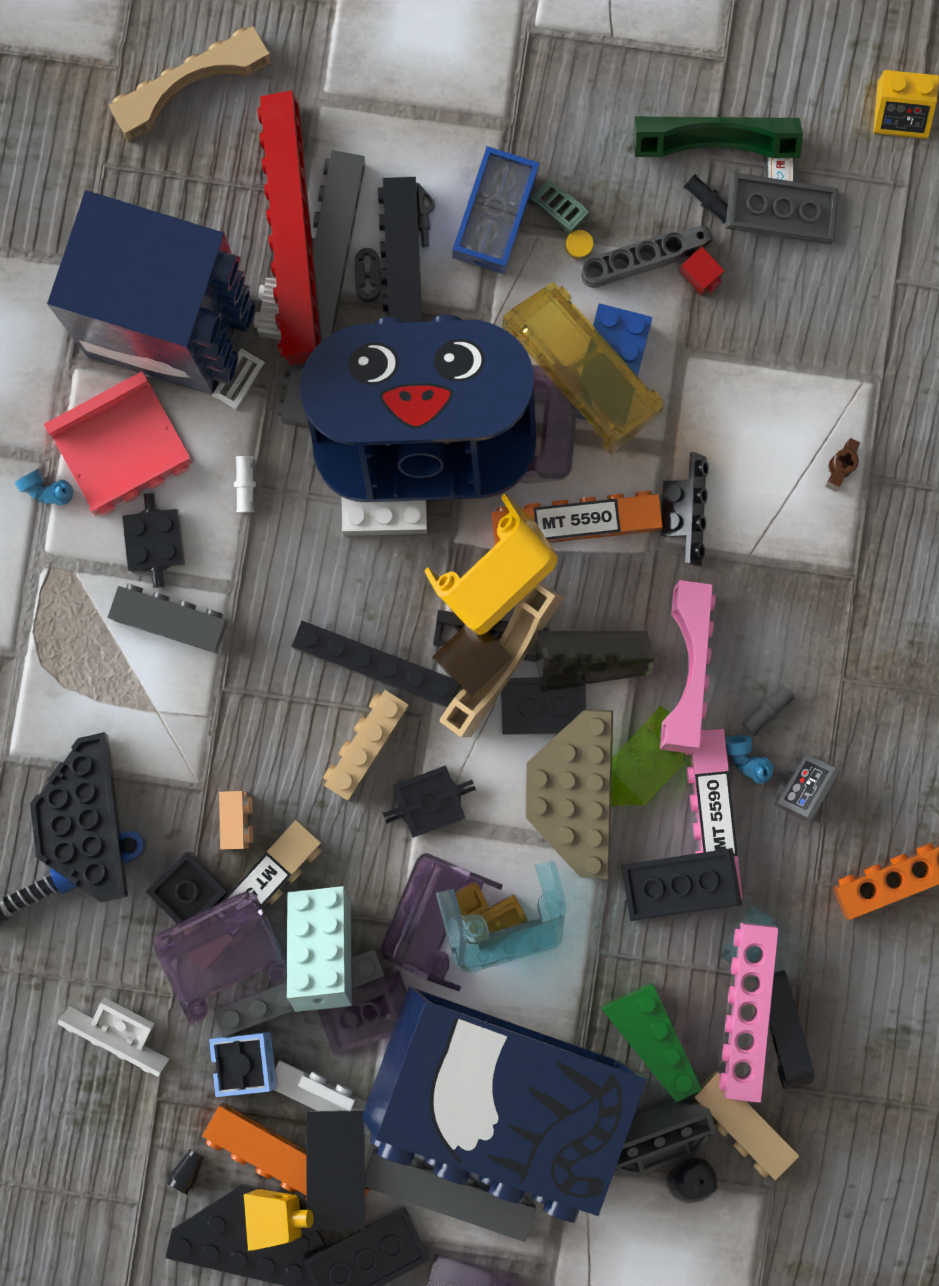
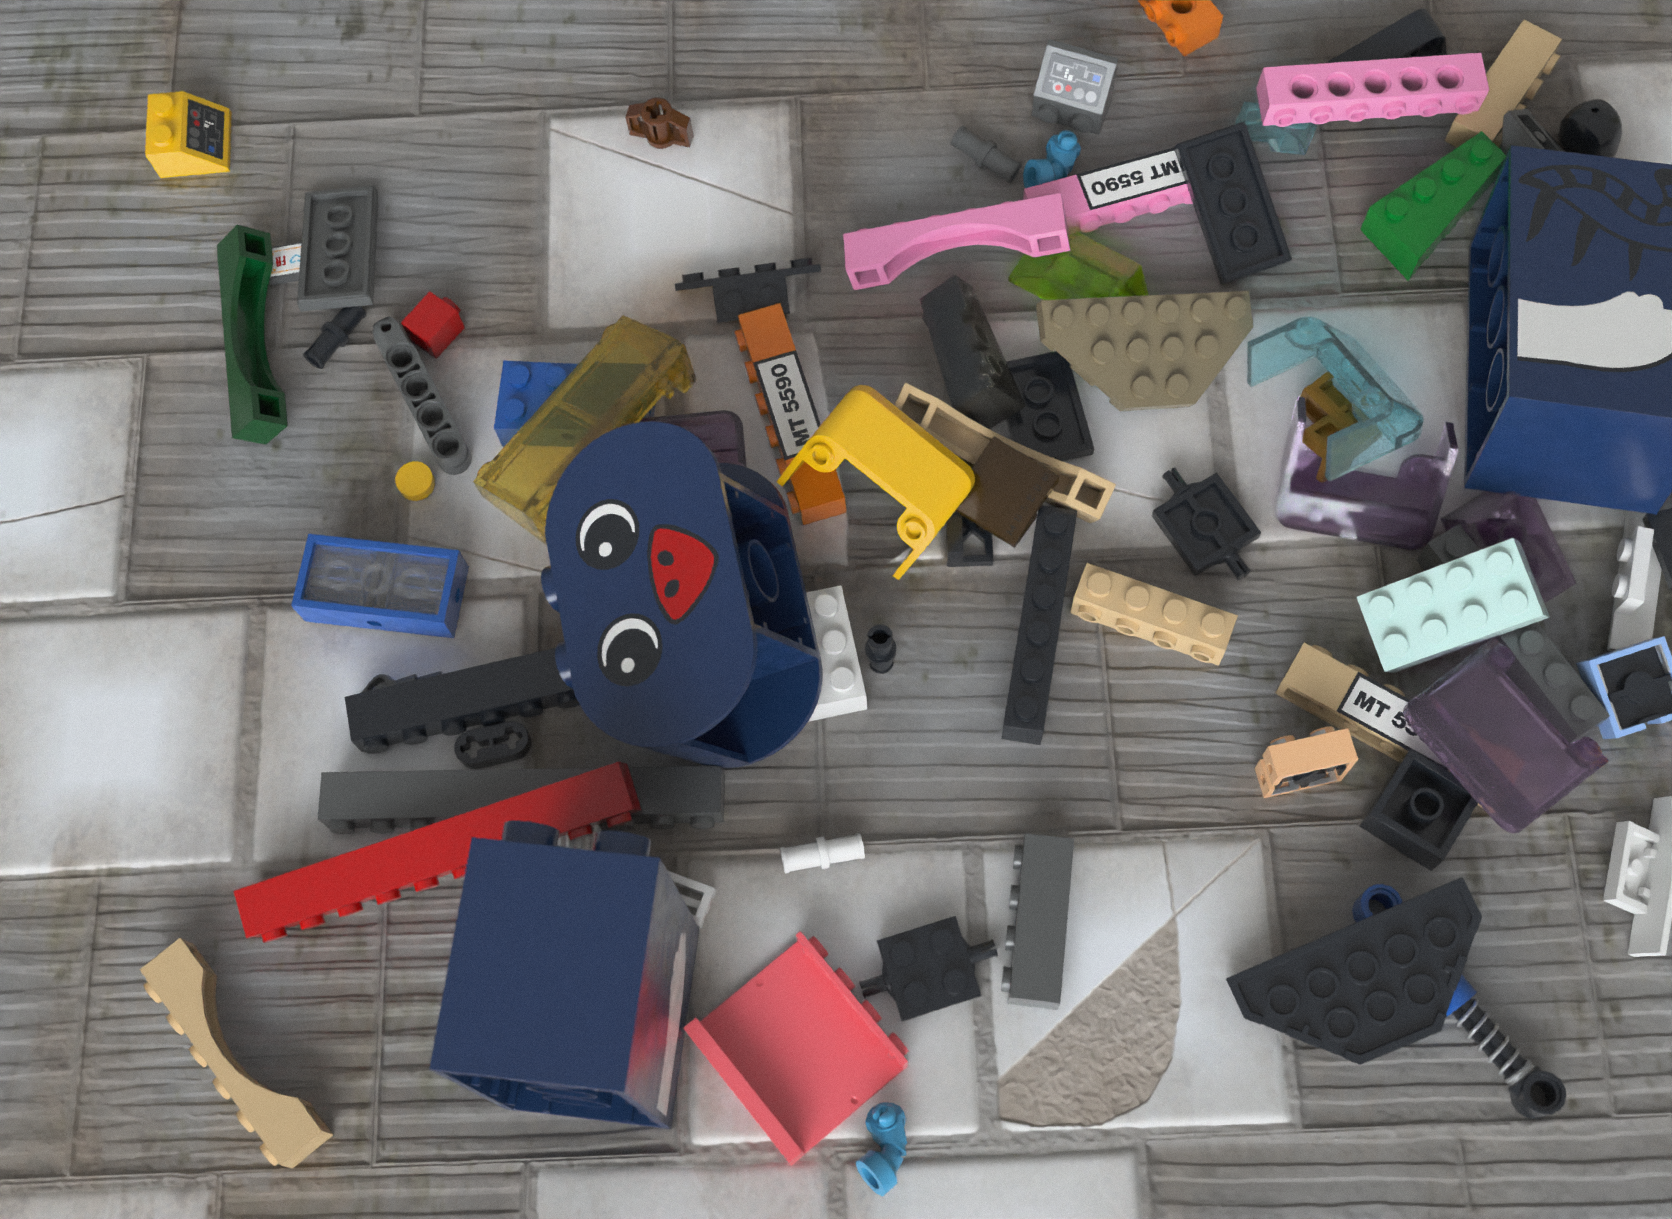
camera: 90 degrees left, 15 degrees down
sand green slope [530,179,590,235] -> none
none -> black pin [865,624,897,674]

